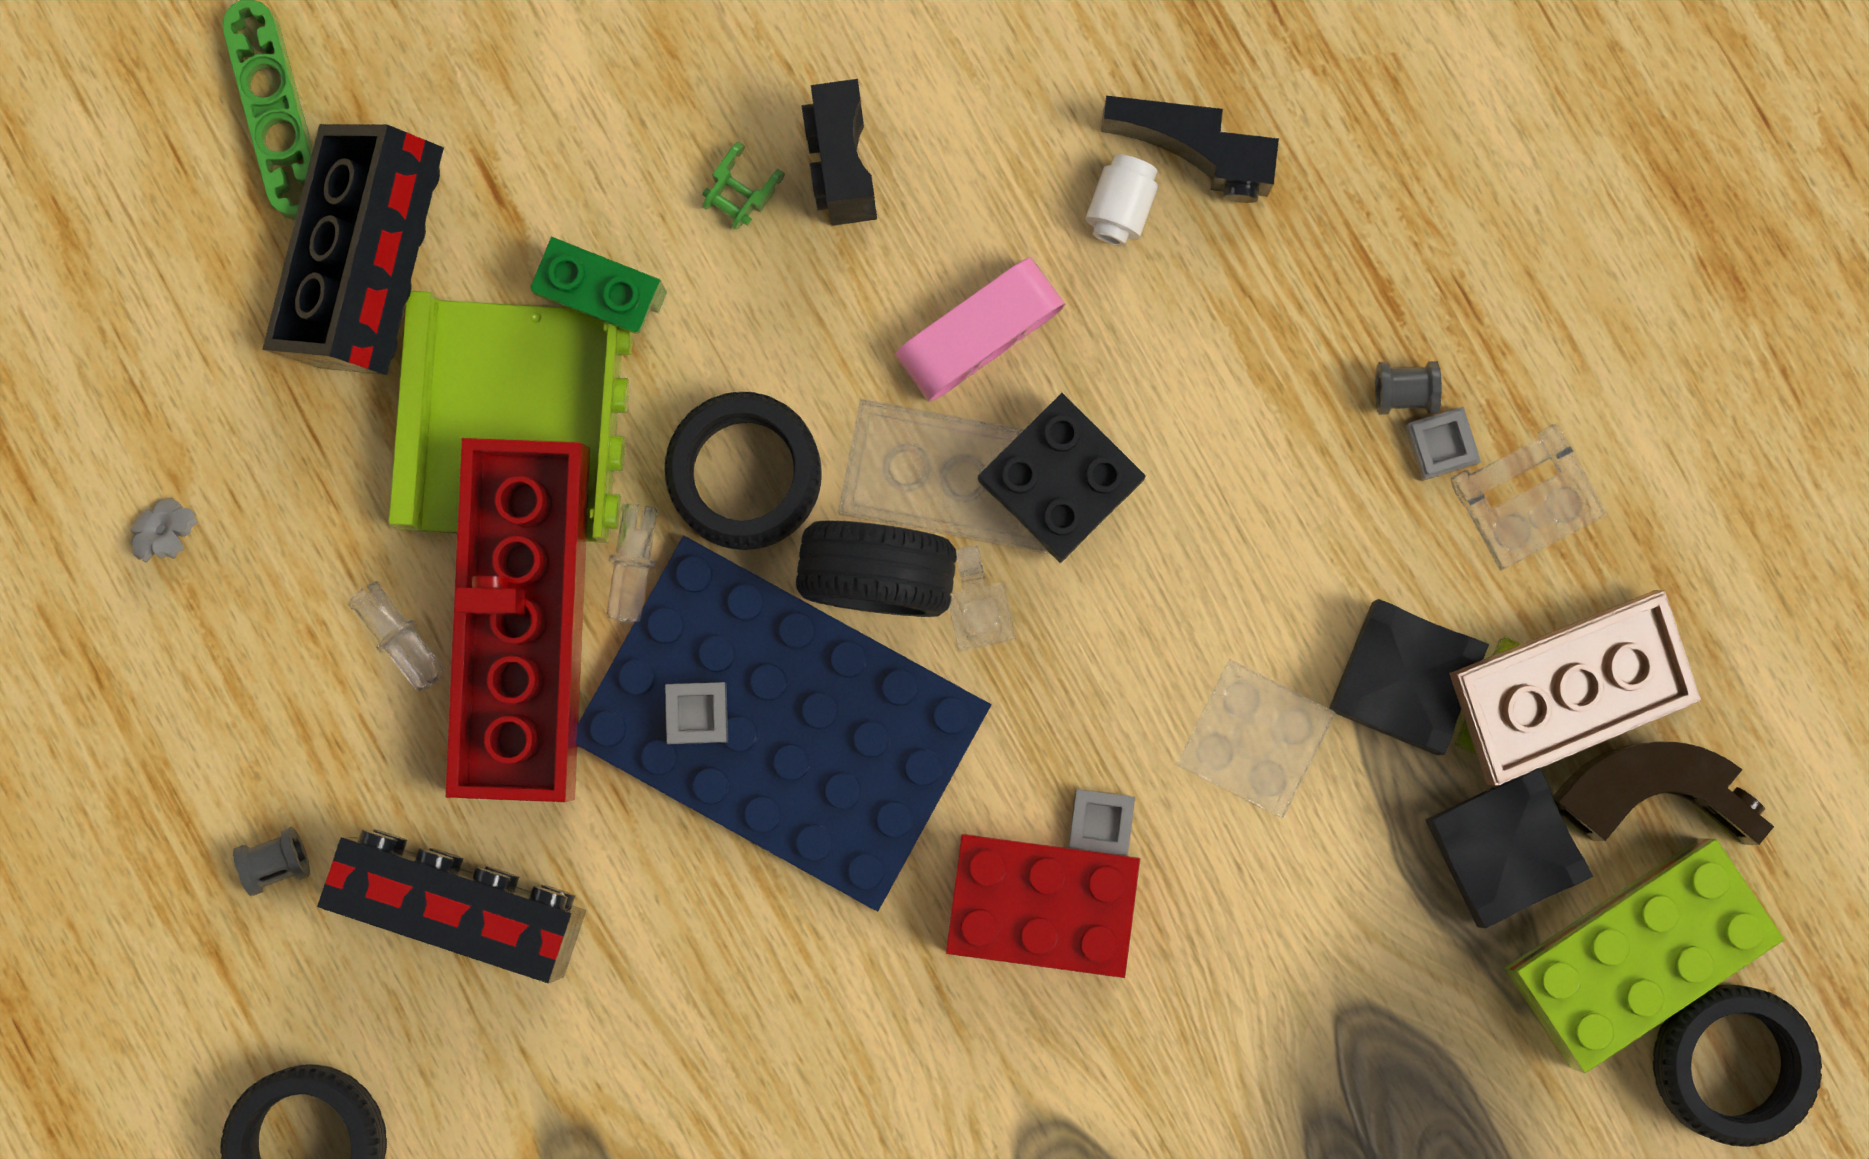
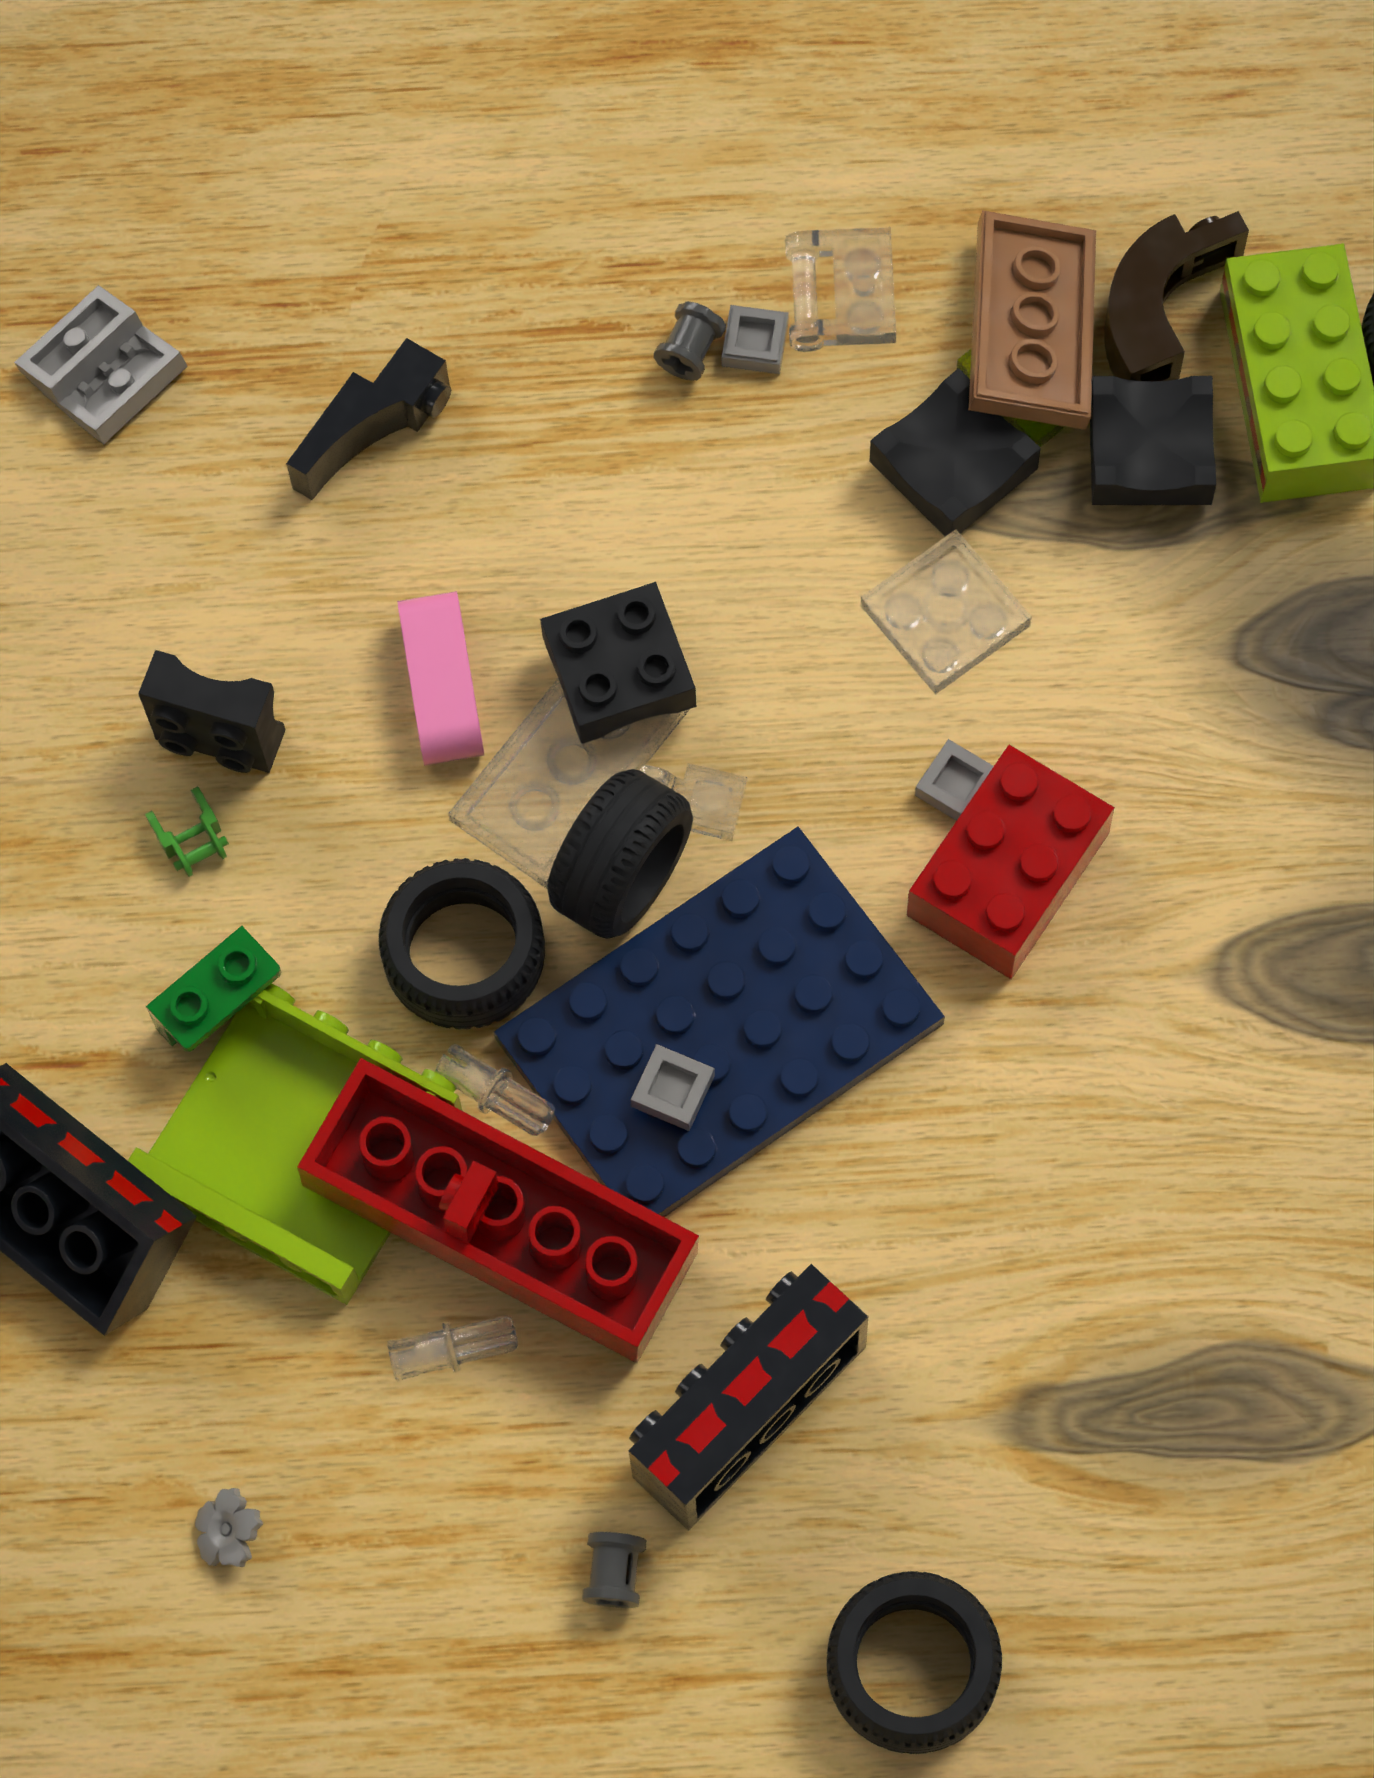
camera: 65 degrees left, 15 degrees down
white brick [1085,154,1158,246] -> none

